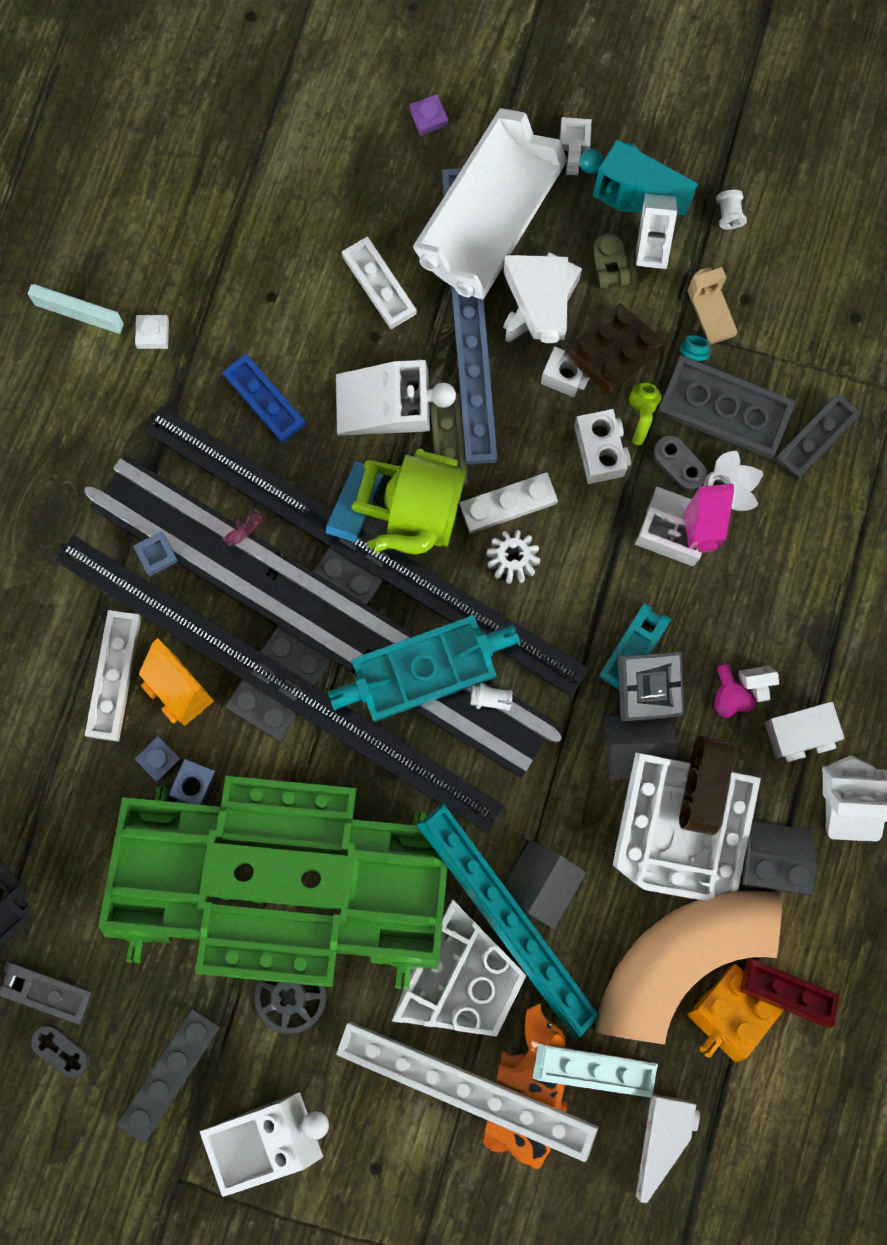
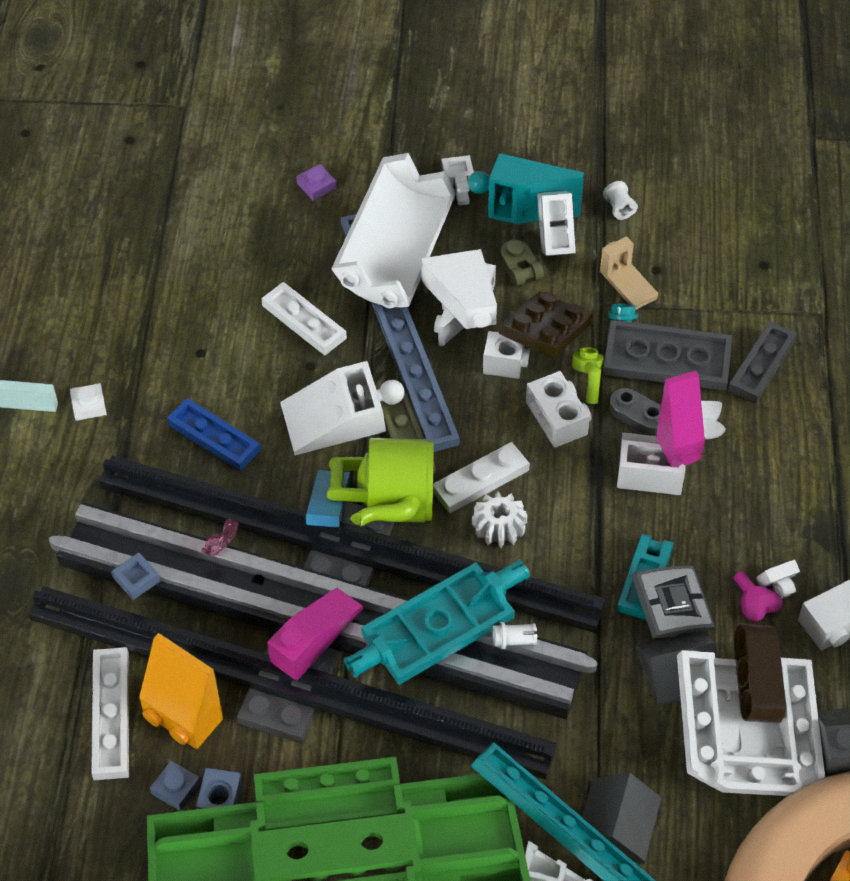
camera: 10 degrees left, 25 degrees down
none -> dark pink slope [267,588,363,681]

